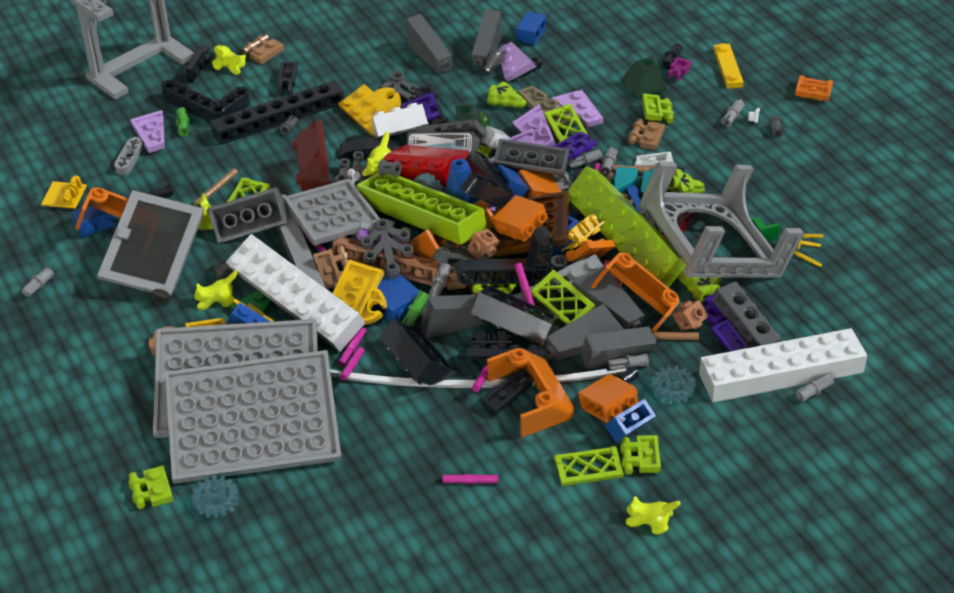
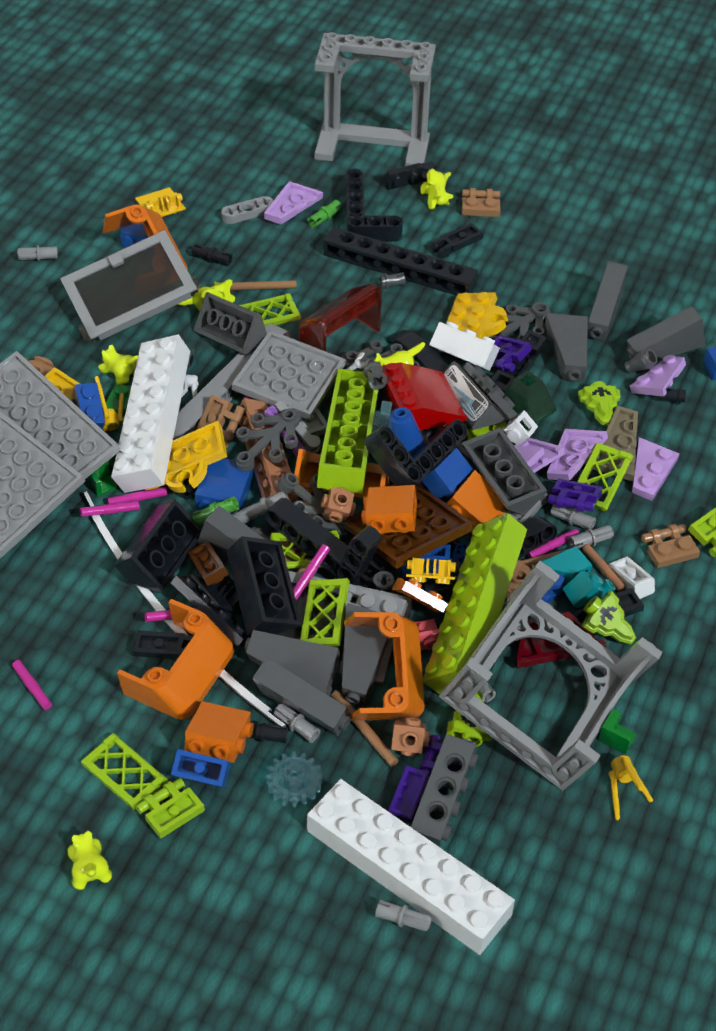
camera: 50 degrees right, 5 degrees up
none -> reddish brown plate [188,541,229,586]
none -> dark grey slope [545,313,588,382]

